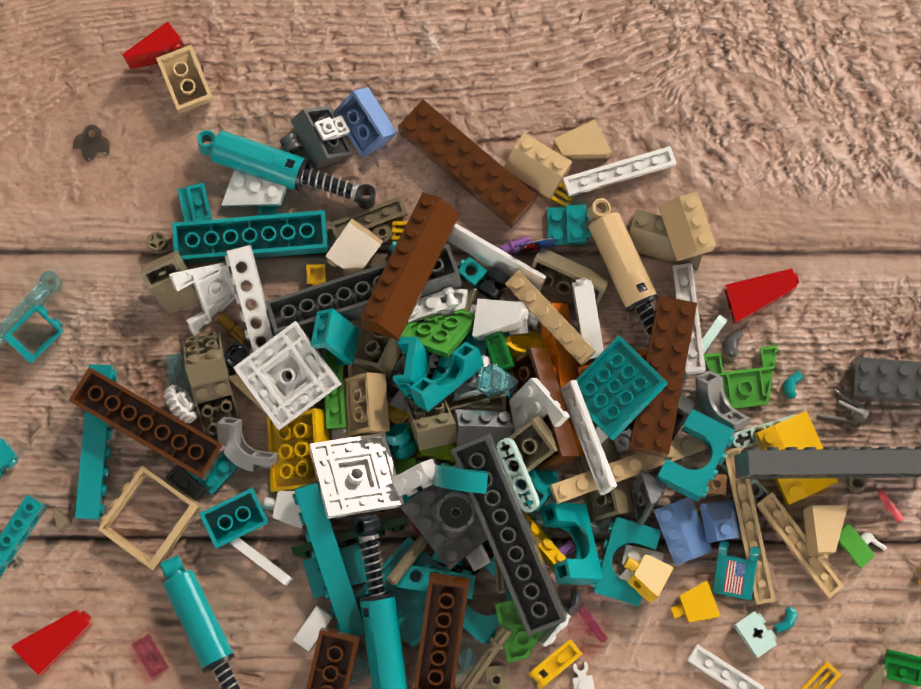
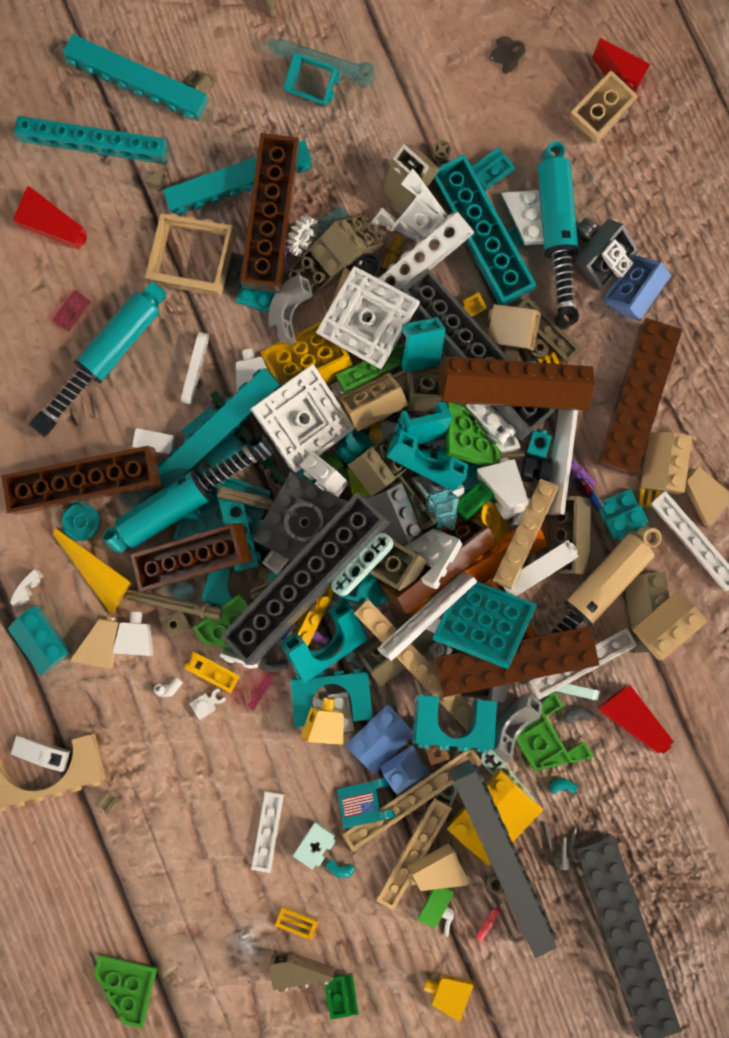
camera: 65 degrees right, 5 degrees up
teal slope [199,487,269,549] -> none
teal arch [433,463,488,494] -> none
dark grey slope [630,471,667,526] -> none
yellow torso [670,581,720,623] -> none

